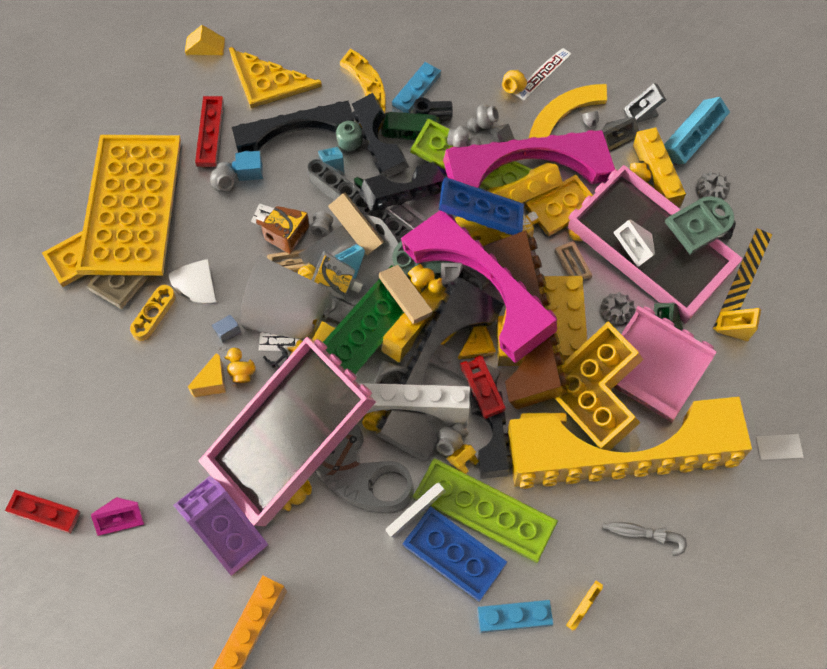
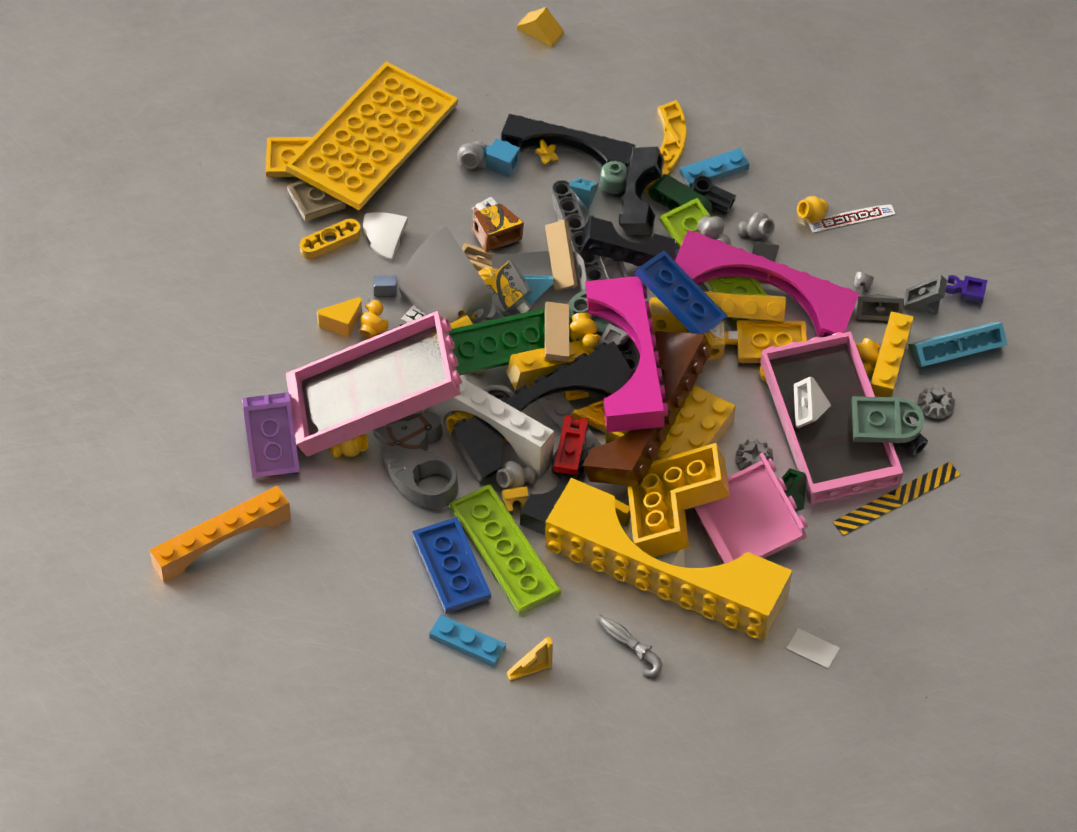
camera: 30 degrees right, 10 degrees down
red plate [5,489,81,534] -> none
dark pink slope [91,497,144,536] -> none
red plate [195,96,224,167] -> none
yellow tile [229,47,322,108] -> none
light grey wheel [309,212,333,237] -> none
white tile [385,483,446,538] -> none
yellow tile [529,84,607,138] -> none
tan tile [554,241,592,282] -> none
yellow slope [716,308,761,342] -> none
none -> yellow plant [535,139,559,165]
none -> dark purple plate [945,275,988,303]

